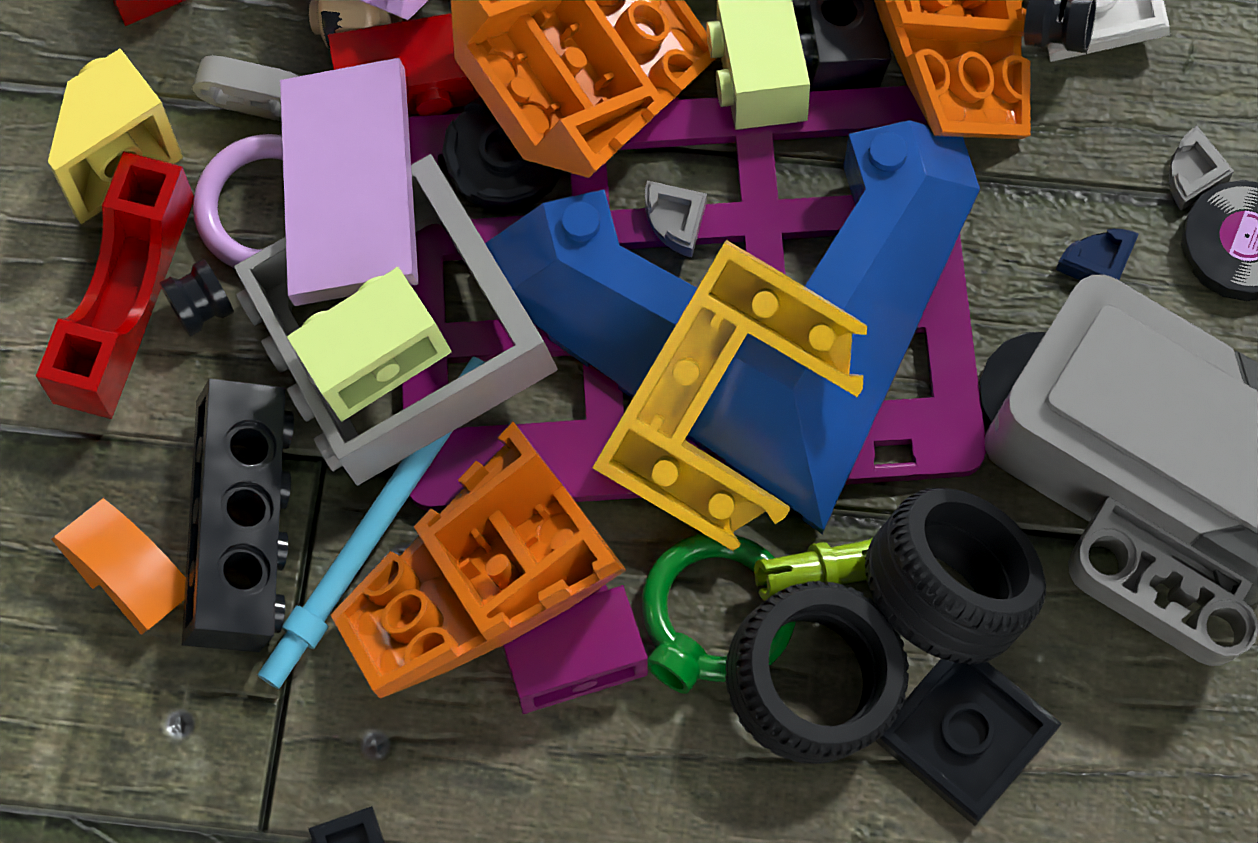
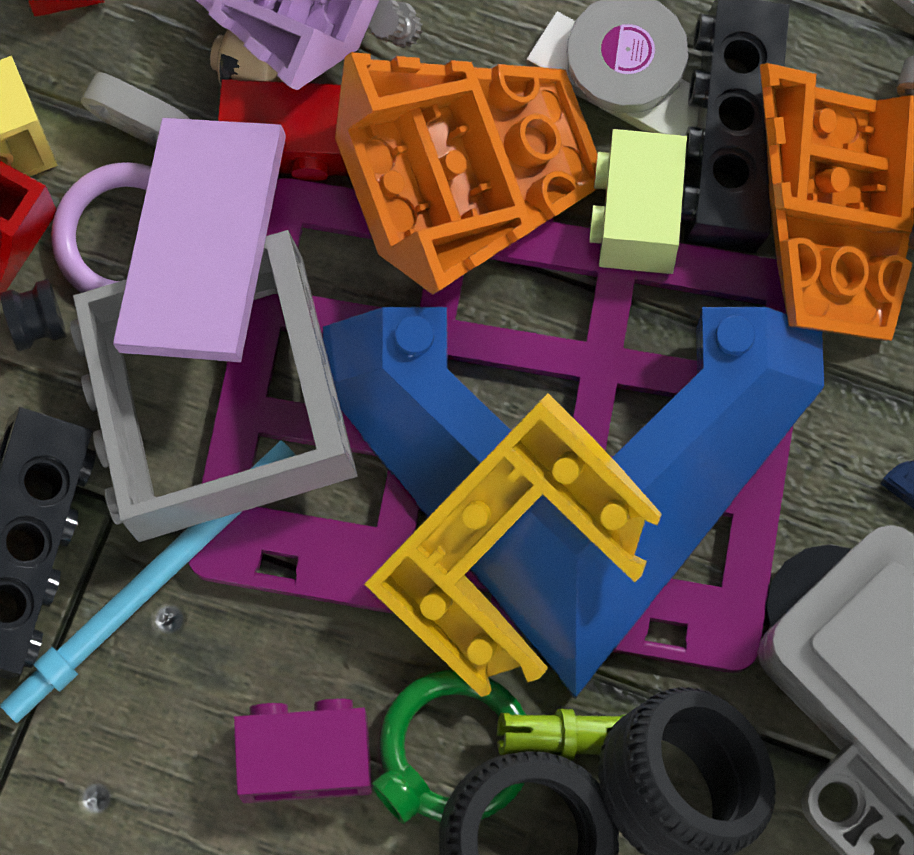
camera: 15 degrees right, 5 degrees up
yellowish green brick [286,267,452,422] -> none
orange wedge [330,421,626,699] -> none
black tile [442,97,563,211] -> none
light grey tile [645,181,707,258] -> none

